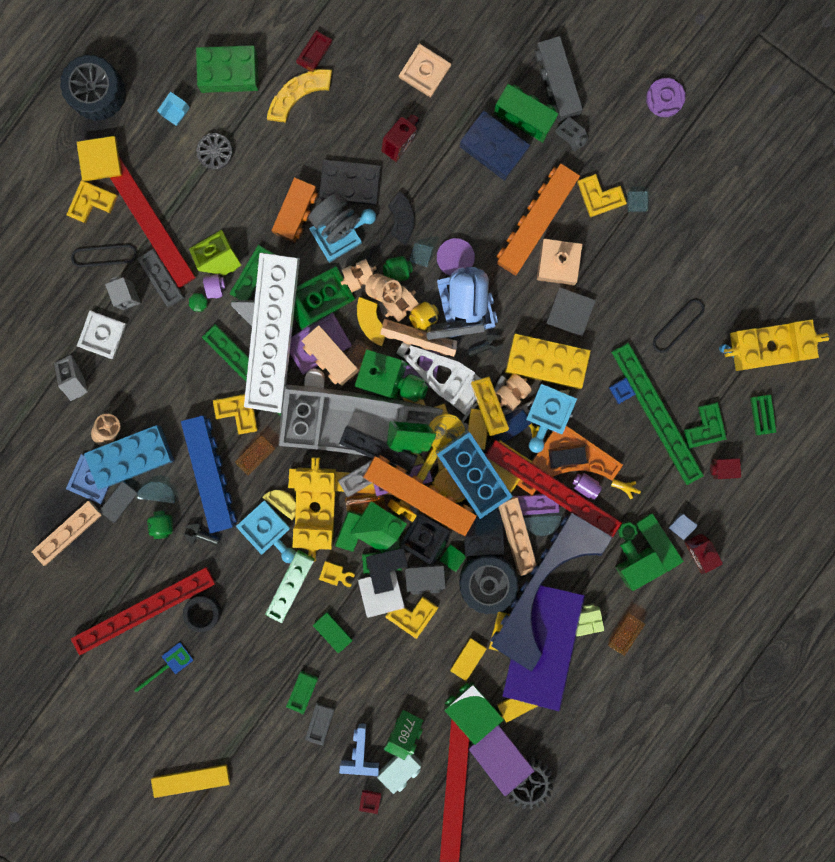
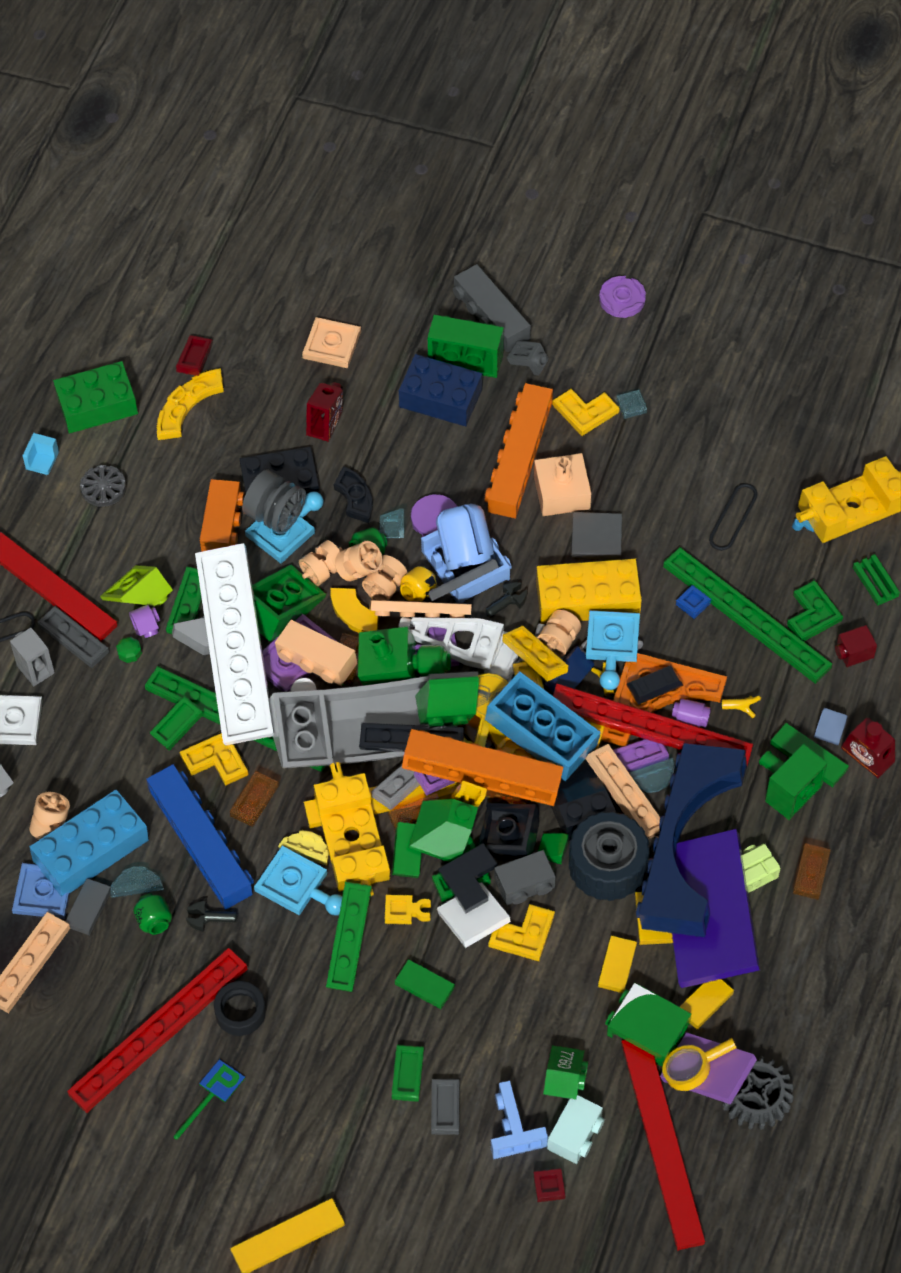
camera: 15 degrees left, 30 degrees down
green tile [618,521,638,540] -> none
none -> green tile [150,696,204,751]
none -> piece [662,1038,737,1091]

